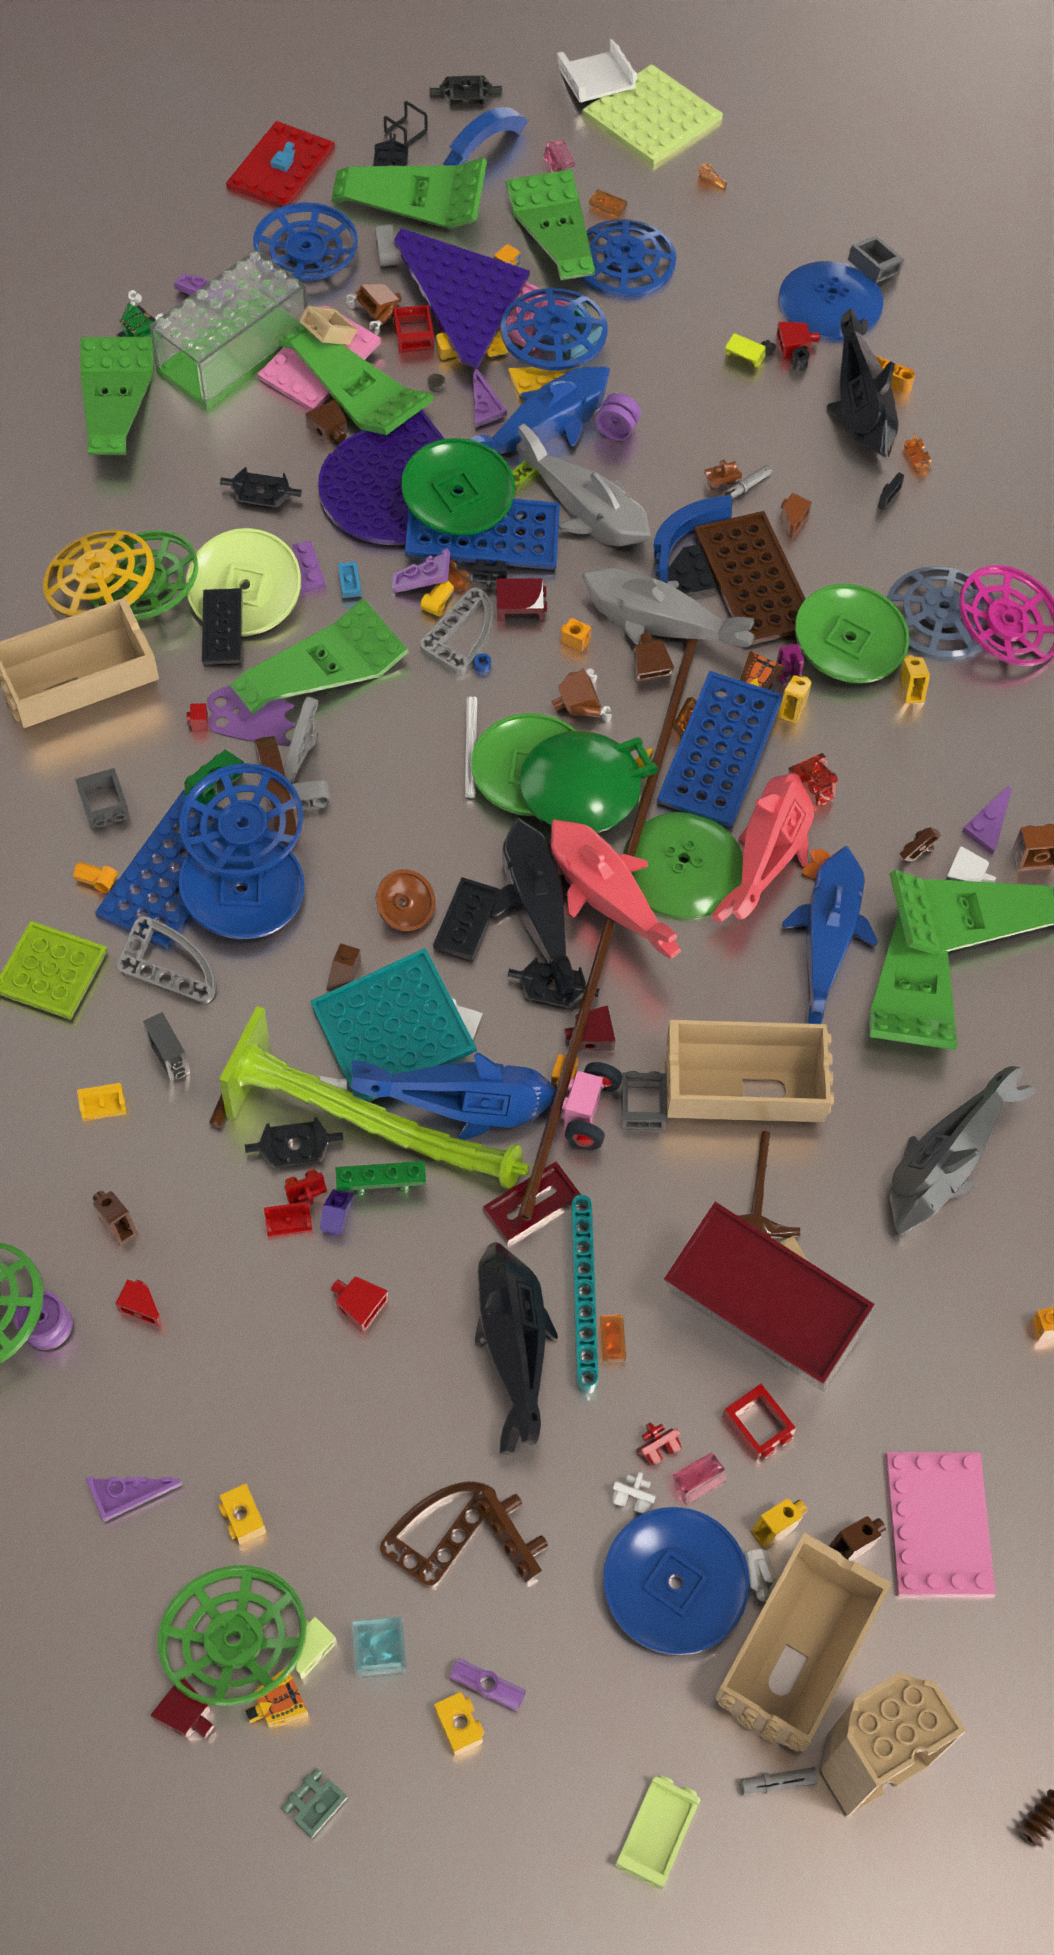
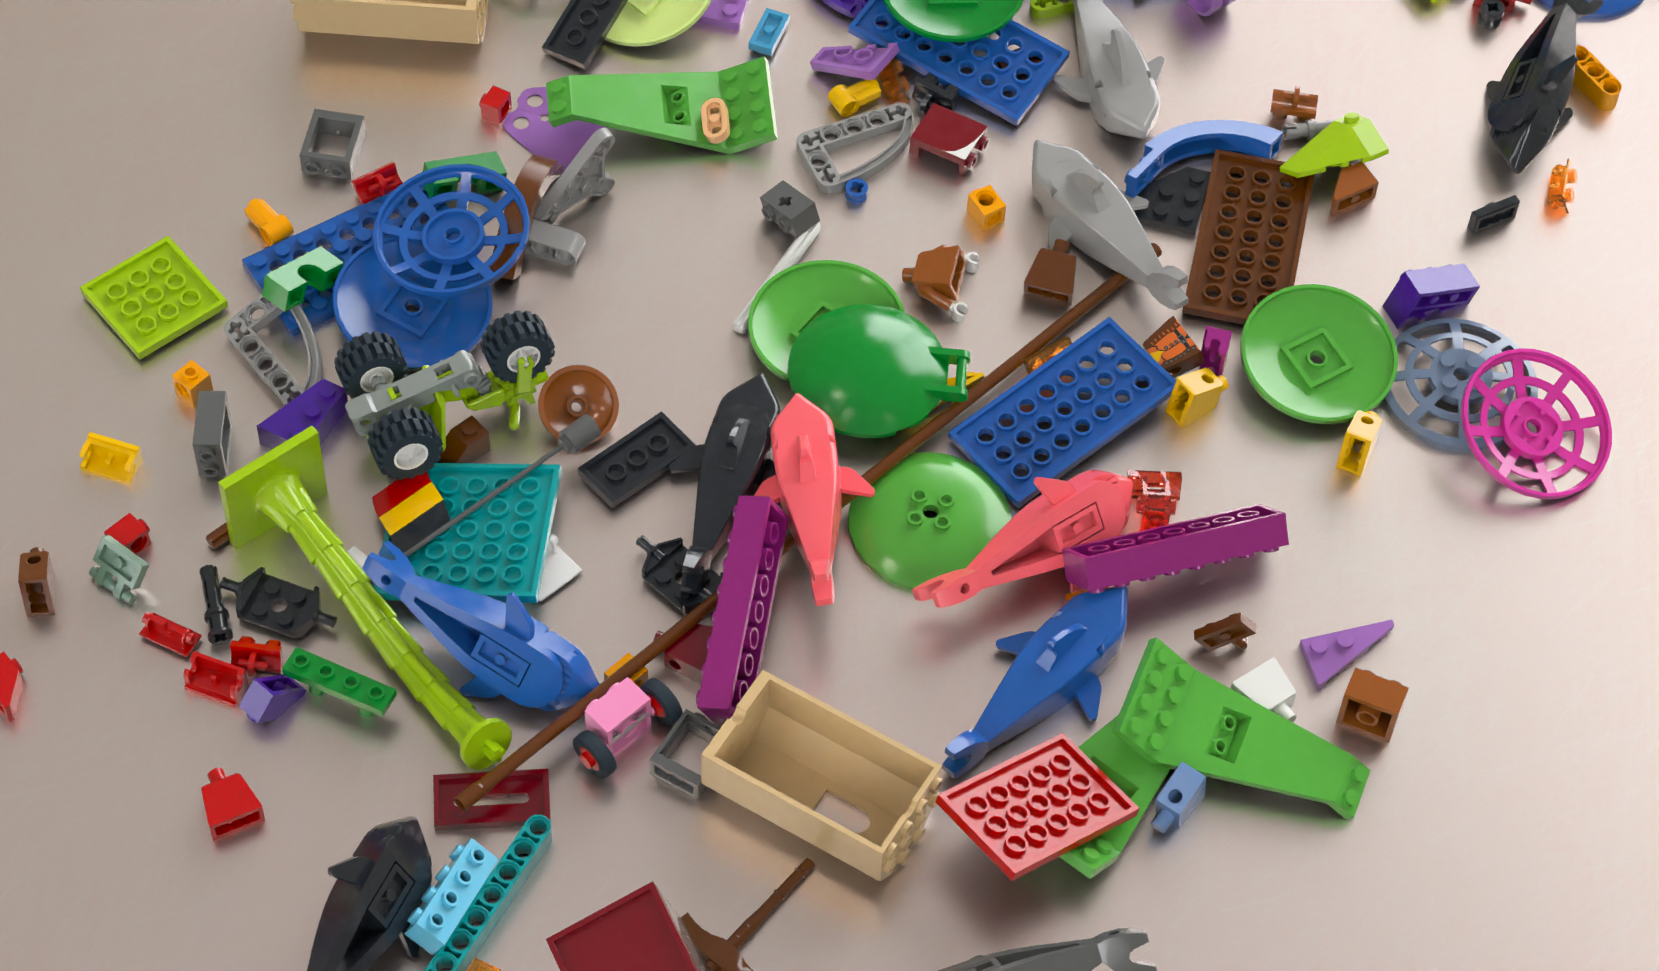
camera: 30 degrees right, 5 degrees down
none -> sand green plate [89,535,149,605]
none -> red brick [104,513,151,555]
none -> red hinge [139,612,202,657]
none -> light orange brick [172,360,213,409]
none -> black pin [199,565,233,645]
none -> dark purple wedge [257,378,348,450]
none -> arch [262,246,344,312]
none -> piece [334,311,555,480]
none -> red hips [351,162,403,204]
none -> flag [372,414,601,557]
none -> medium azure brick [404,838,499,955]
none -> magenta brick [696,495,789,726]
none -> light nougat plate [701,98,730,144]
none -> dark grey brick [760,180,820,238]
none -> plate [936,733,1140,881]
none -> magenta brick [1062,504,1289,593]
none -> medium blue torso [1151,761,1206,833]
none -> lime wedge [1280,112,1389,178]
none -> dark purple wedge [1382,263,1480,329]

